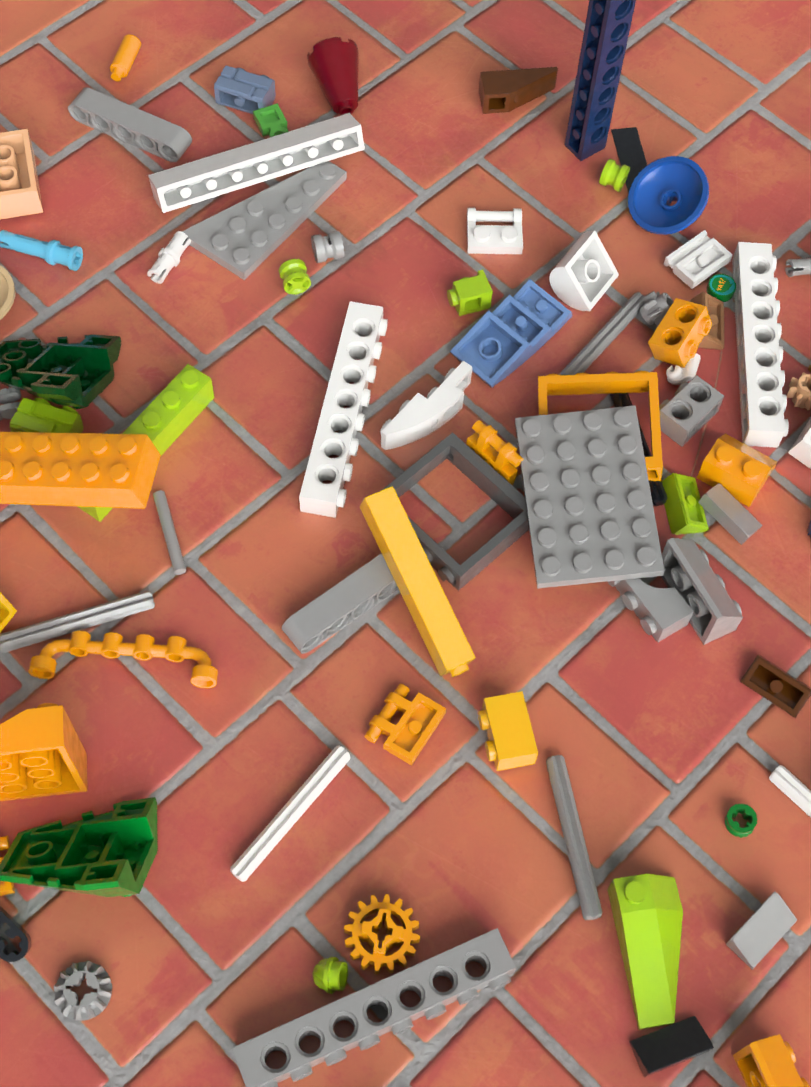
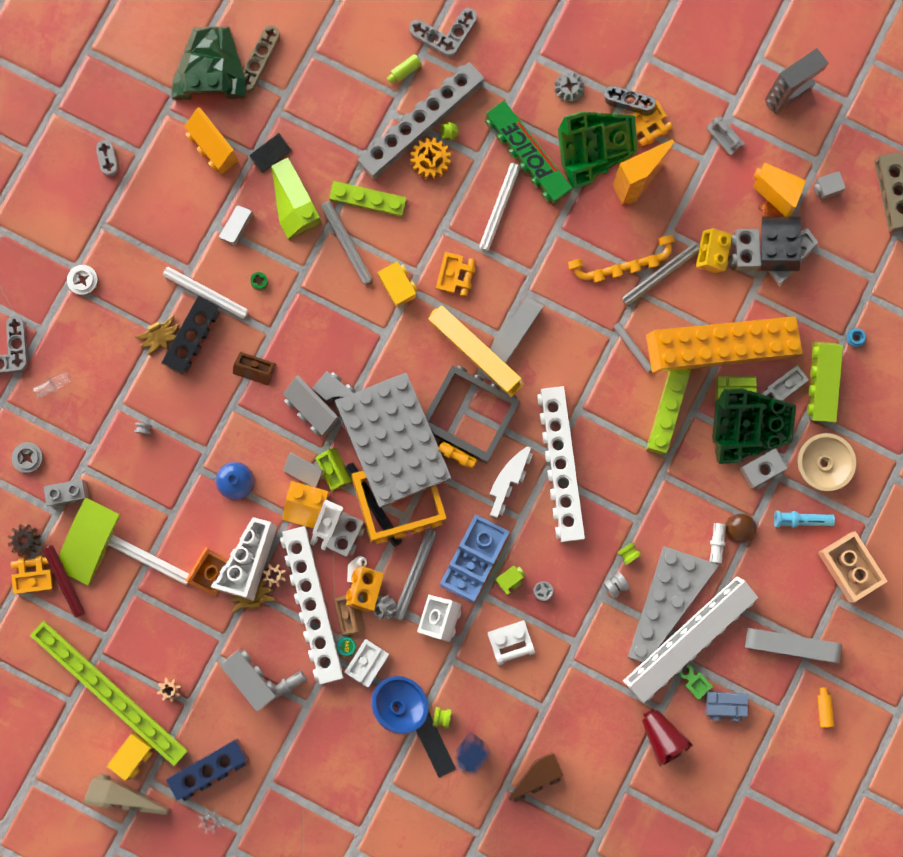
camera: 165 degrees right, 20 degrees up
none -> white hinge [310,500,343,551]
none -> lime plate [329,181,407,217]
none -> green brick [485,100,572,206]
none -> light grey wheel [533,581,553,601]
none -> reddish brown hair [725,514,757,543]
none -> light grey brick [739,448,787,489]

